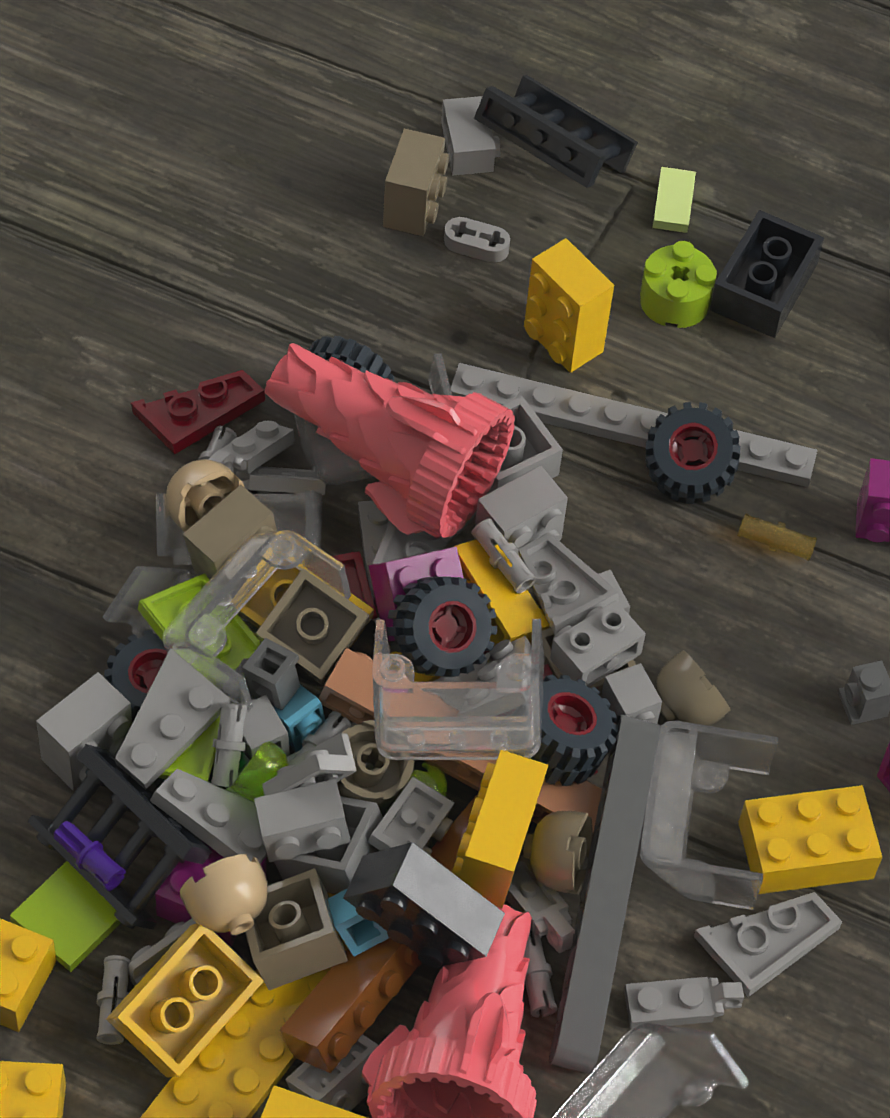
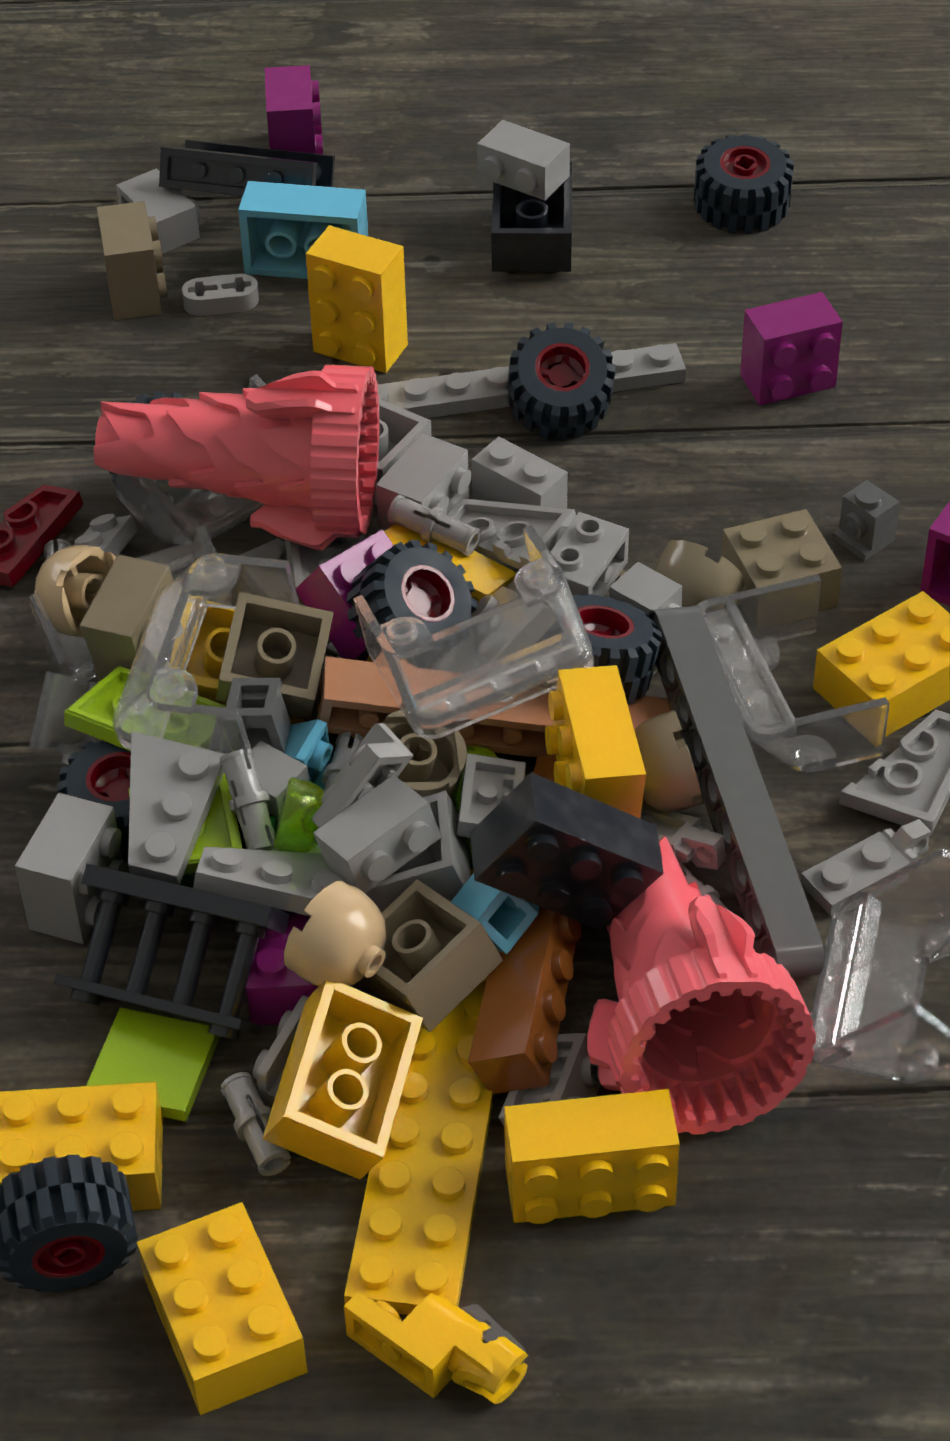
camera: 20 degrees left, 10 degrees down
dark purple axle [53,821,126,891] -> none
lime brick [640,241,717,328] -> none
yellowish green tile [653,167,696,233] -> none
clear yellow pin [737,513,817,561] -> none
none -> medium azure brick [238,181,368,279]
none -> magenta brick [264,65,324,154]
none -> light grey brick [471,436,568,508]
none -> light grey brick [477,120,570,200]
none -> dark tan brick [721,509,842,628]

